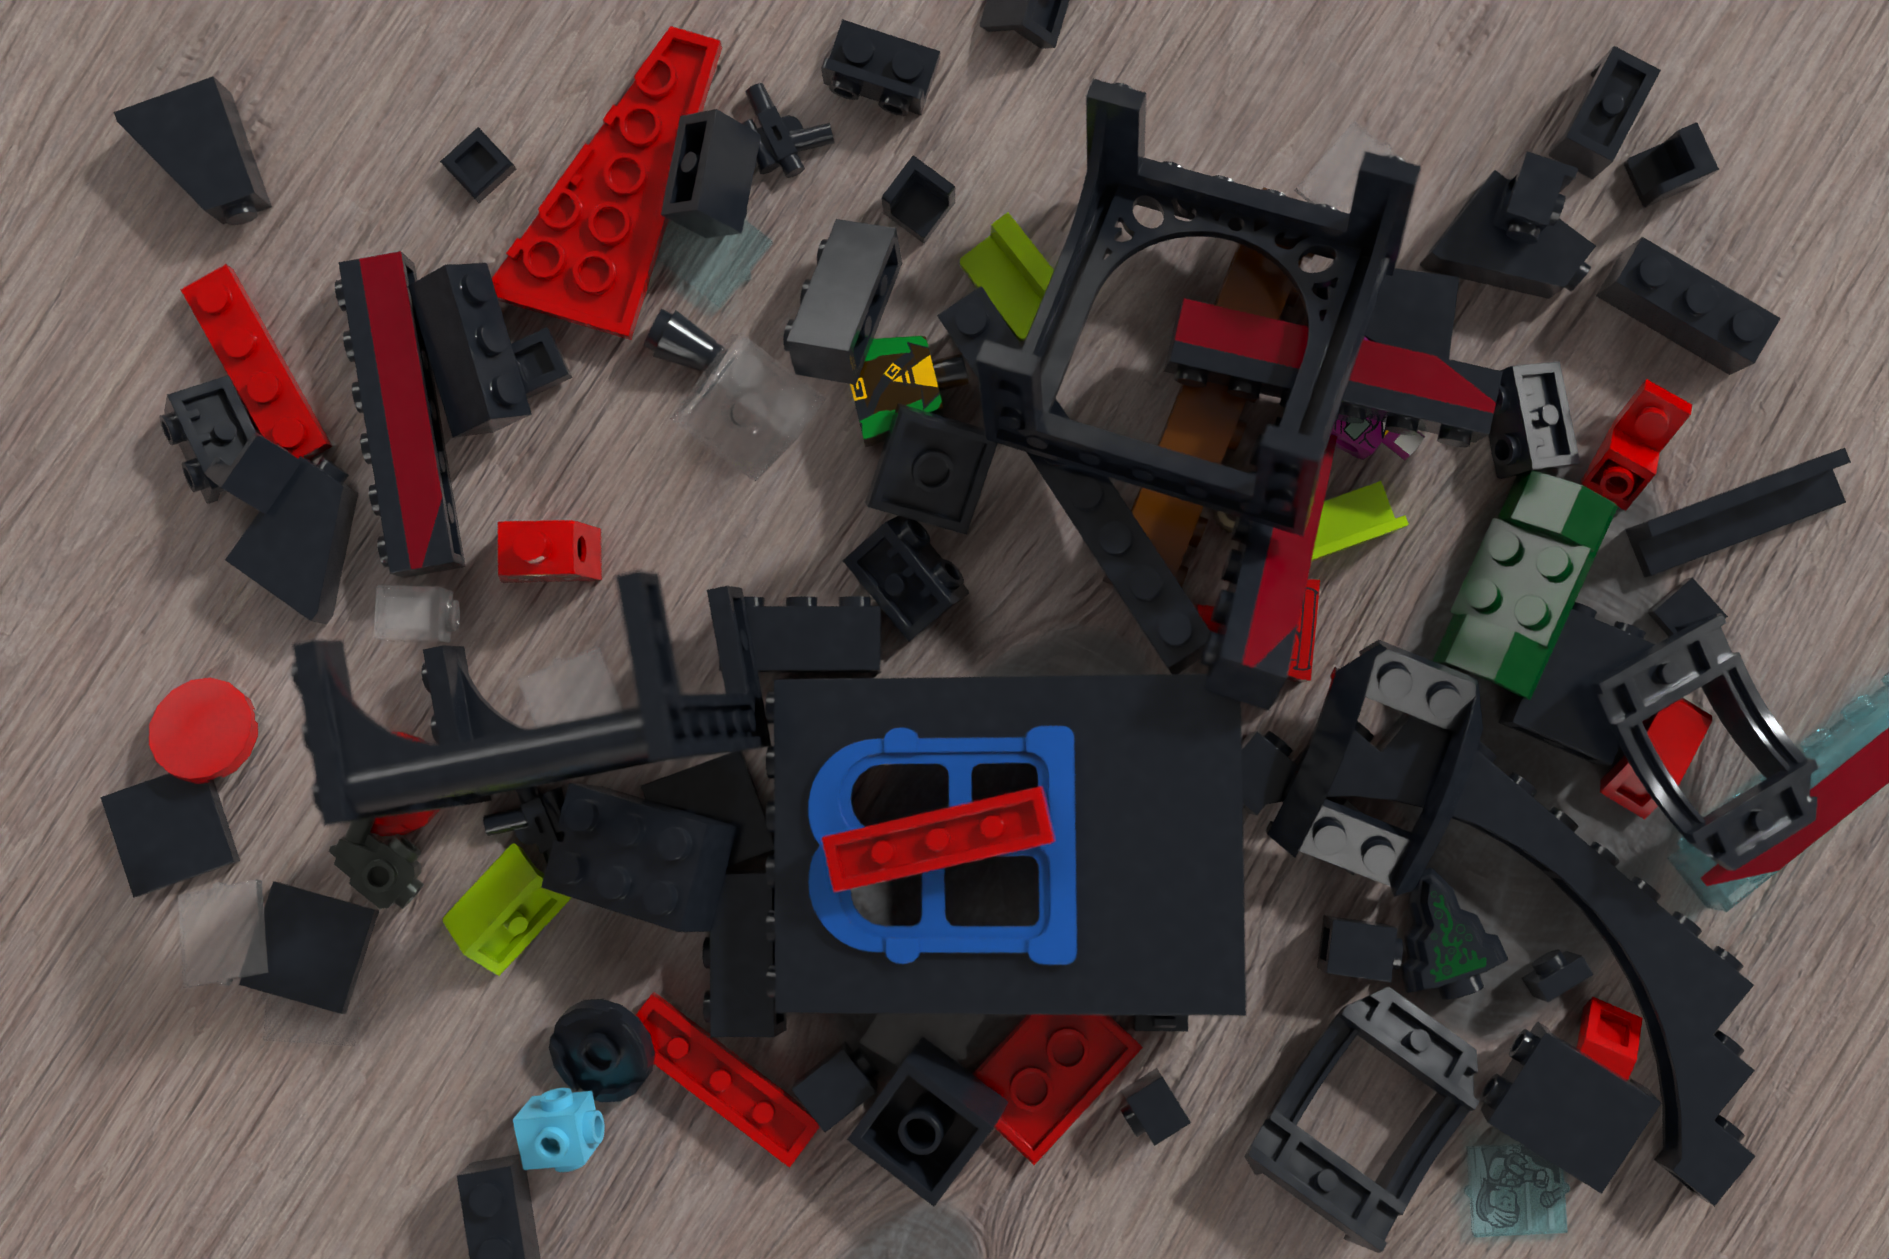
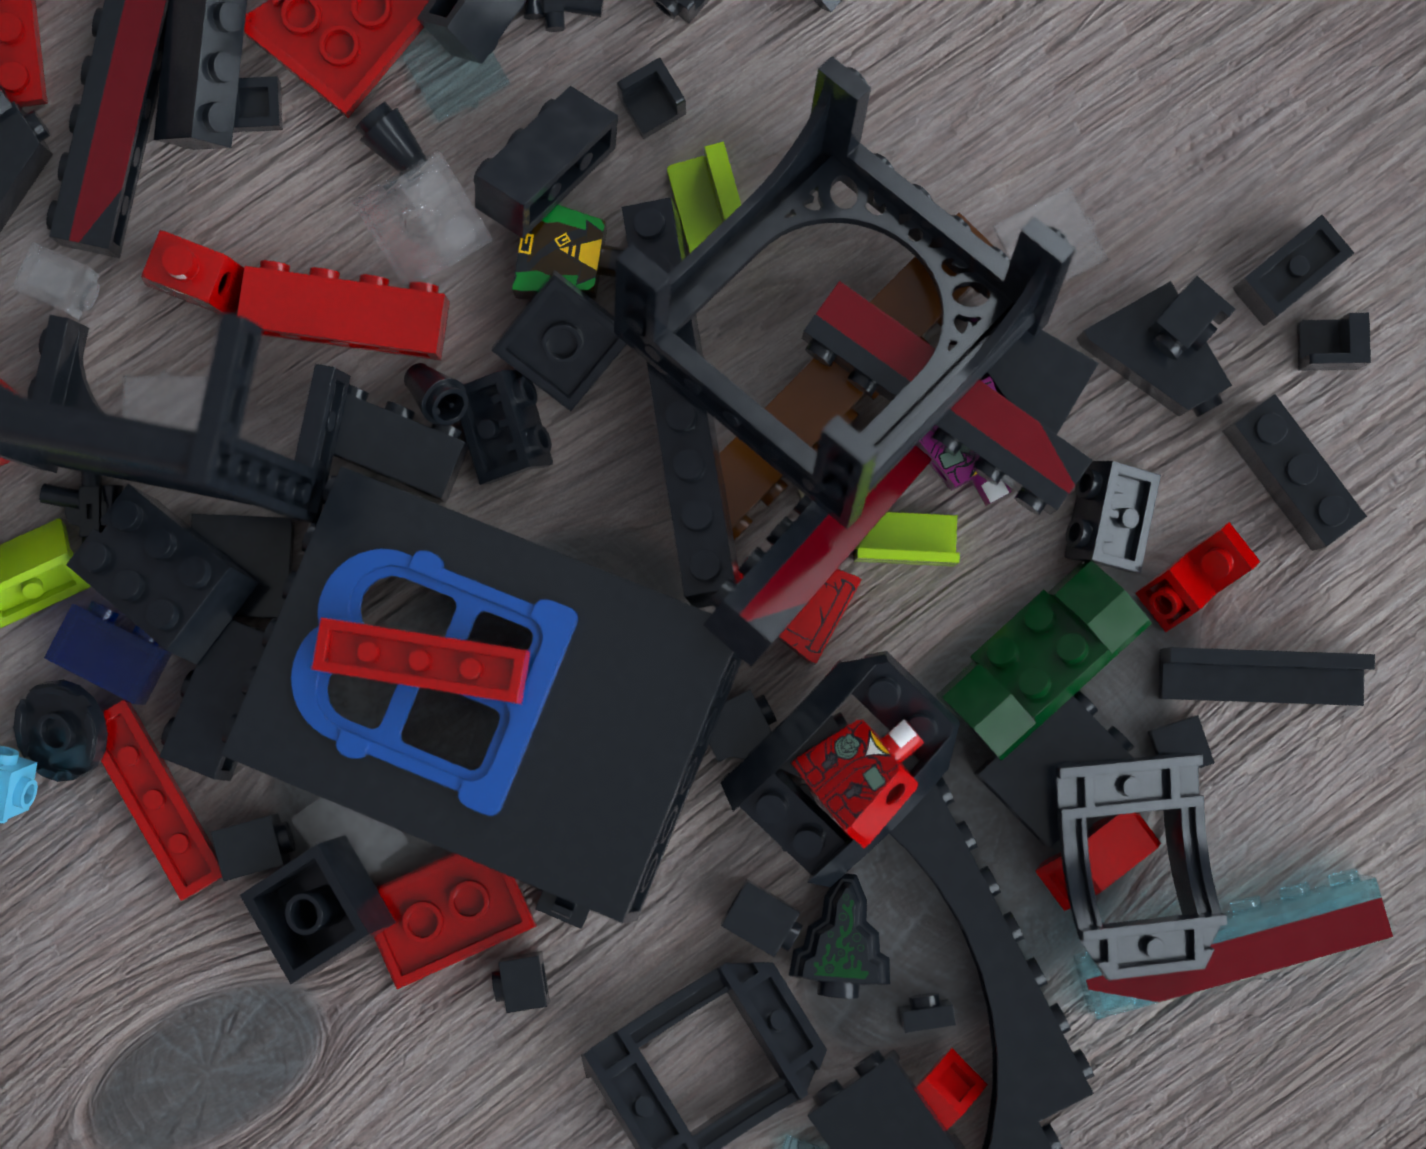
camera: 20 degrees right, 0 degrees up
none -> clear blue brick [44,600,172,705]
none -> red brick [237,260,450,361]
none -> black cone [404,363,468,425]
none -> red torso [792,719,925,848]

